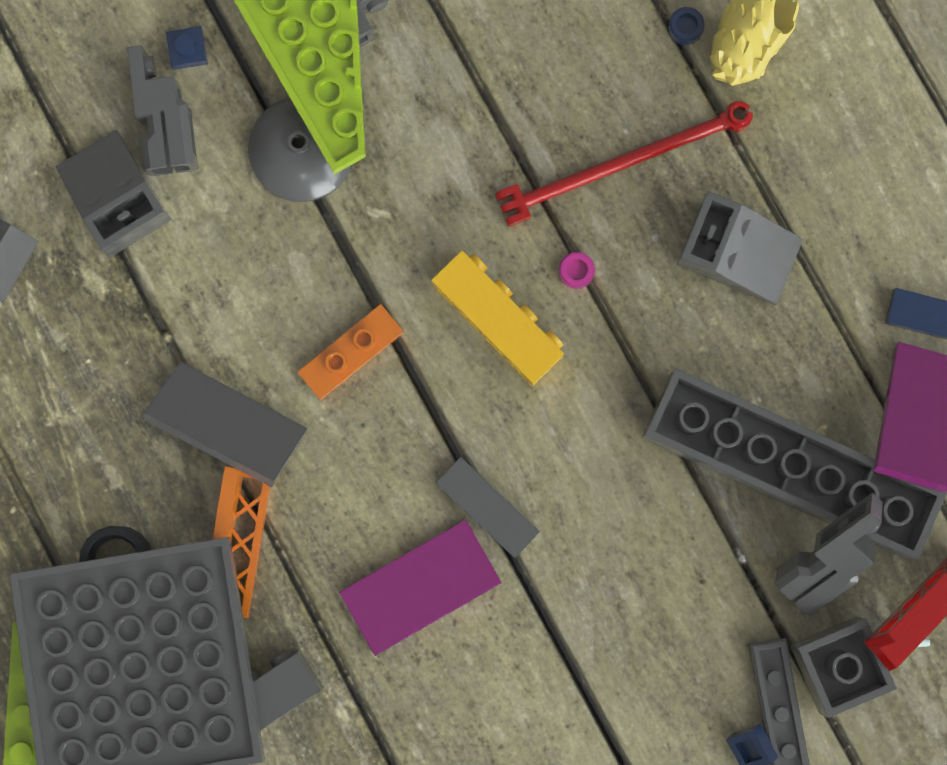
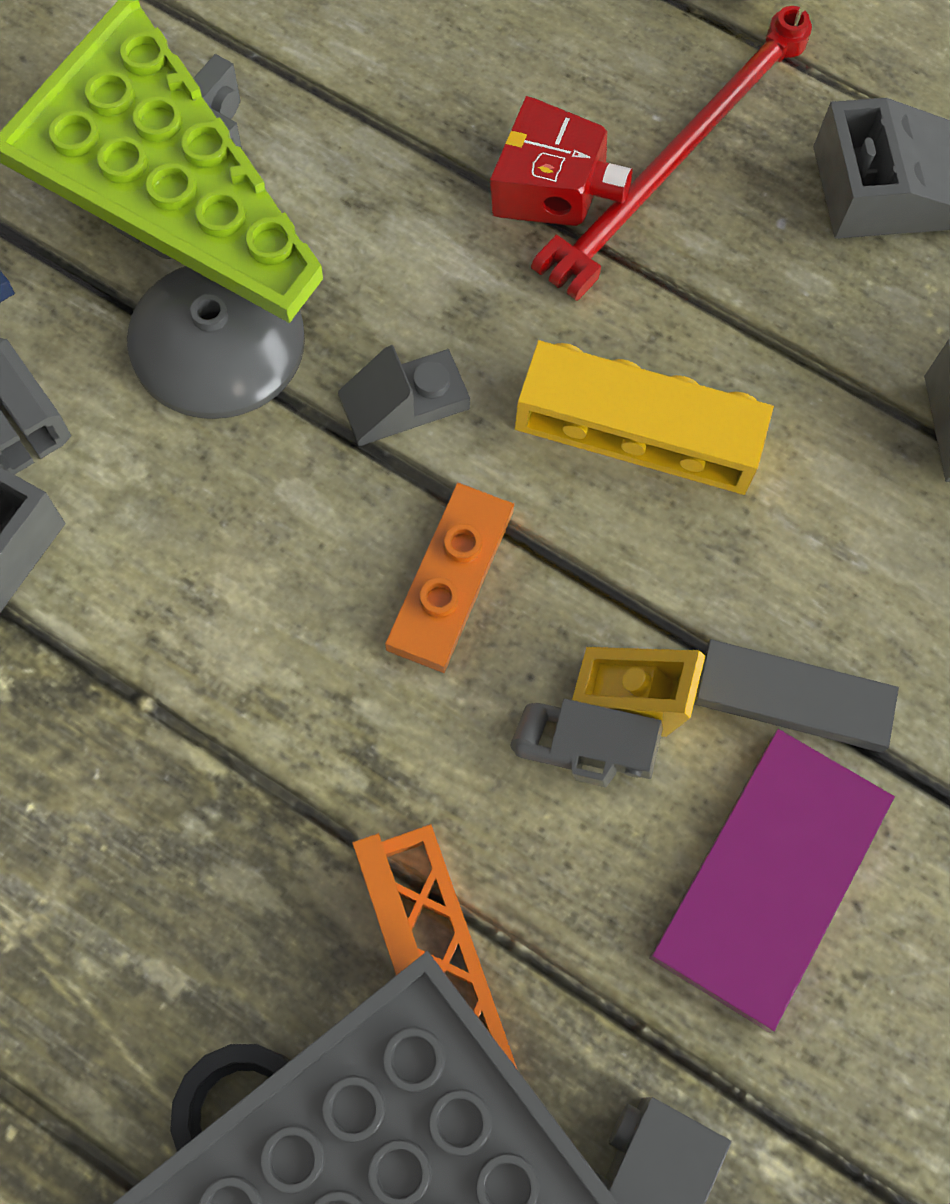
camera: 35 degrees left, 15 degrees down
dark grey tile [143,362,308,487] -> none
dark pink tile [558,252,595,289] -> none
none -> dark grey slope [338,345,470,446]
none -> red torso [490,96,633,226]
none -> dark grey piece [510,699,663,788]
none -> yellow slope [572,647,705,737]

